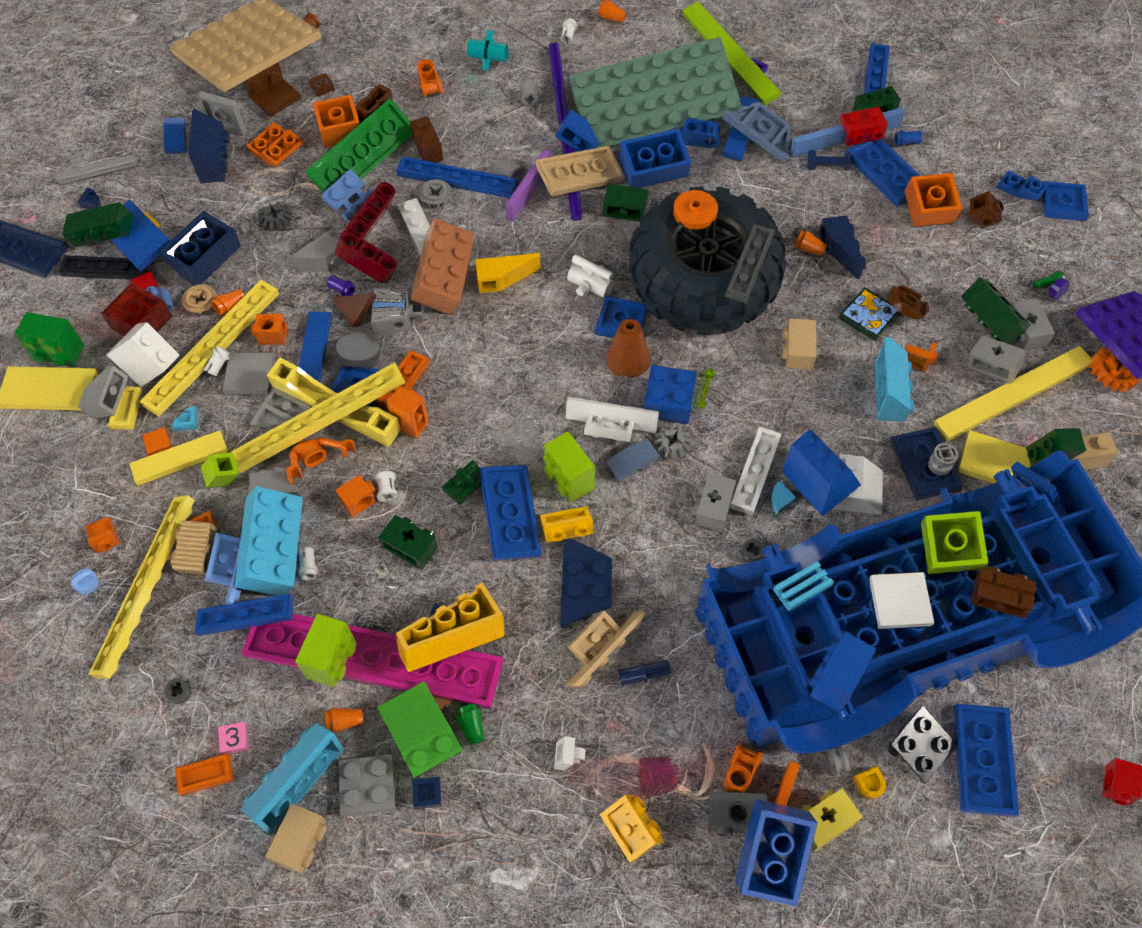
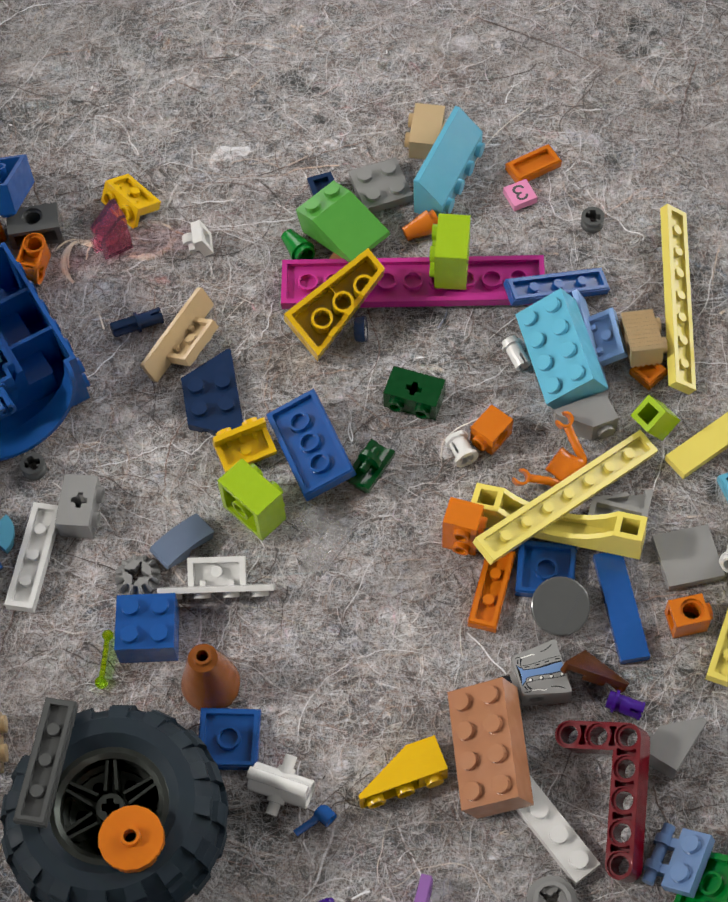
camera: 170 degrees right, 0 degrees up
none -> blue hand [293,805,337,837]

